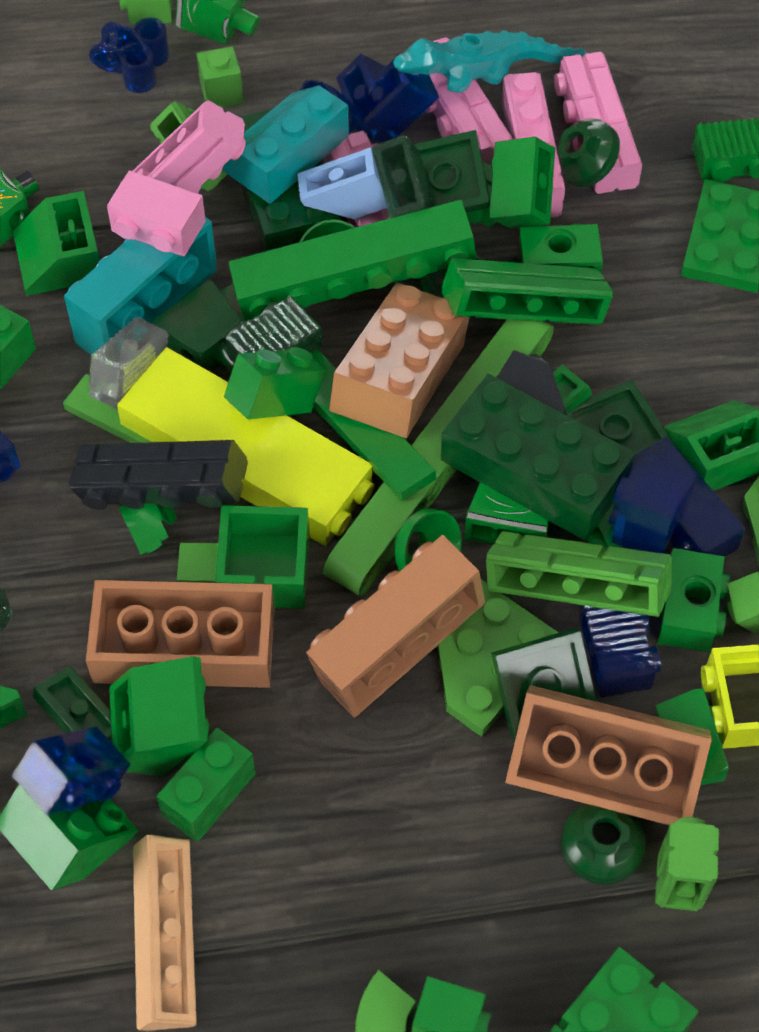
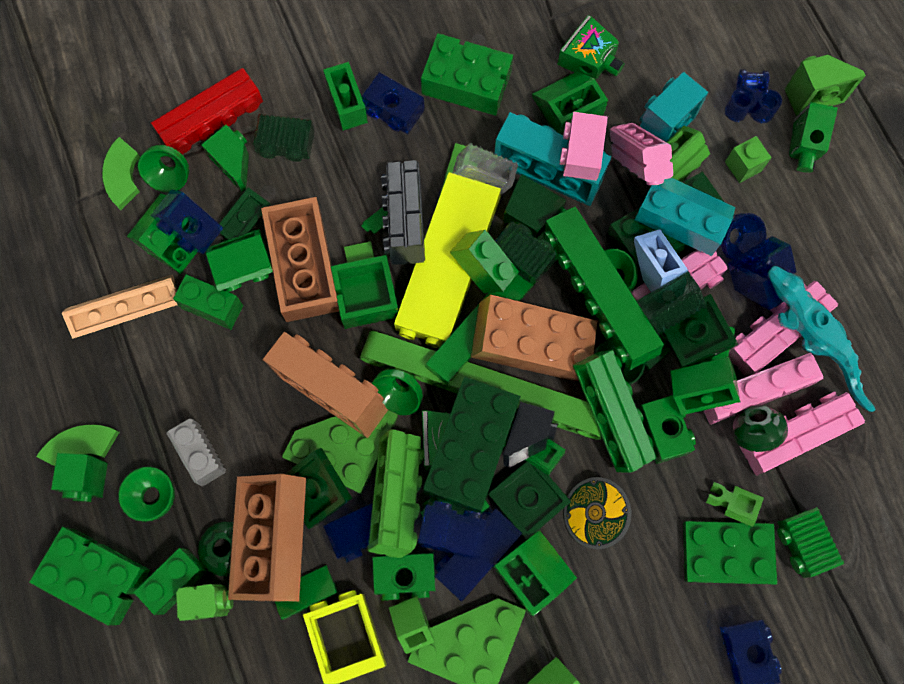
camera: 75 degrees right, 15 degrees up
none -> green piece [119,467,175,522]
none -> green brick [134,548,208,615]
none -> light grey brick [167,419,226,486]
none -> shield [564,477,632,549]
none -> teal brick [639,72,709,142]
none -> bright green plate [706,482,764,527]

